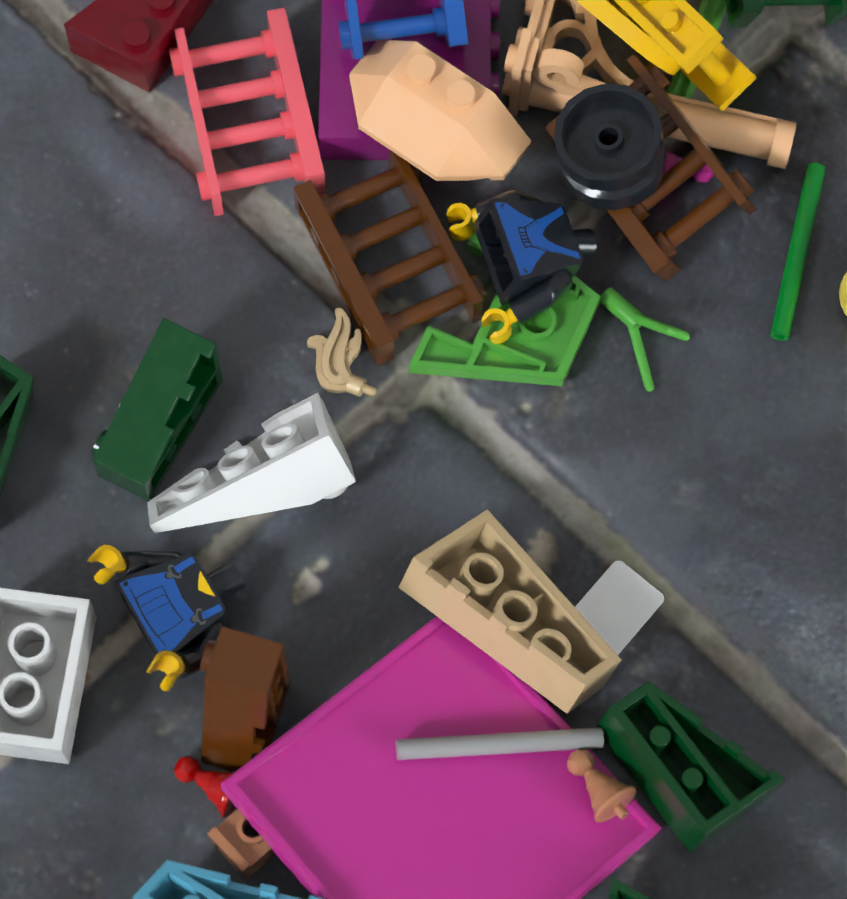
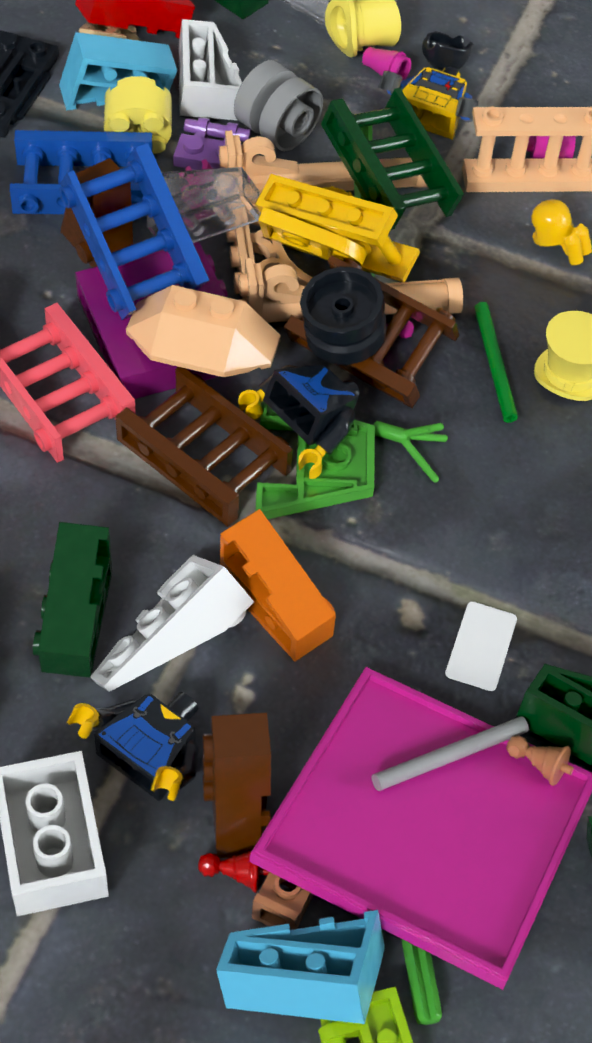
camera: 25 degrees left, 15 degrees down
tan piece [307,308,377,397] -> none
tan wedge [398,509,622,714] -> none
none -> orange wedge [220,509,336,662]

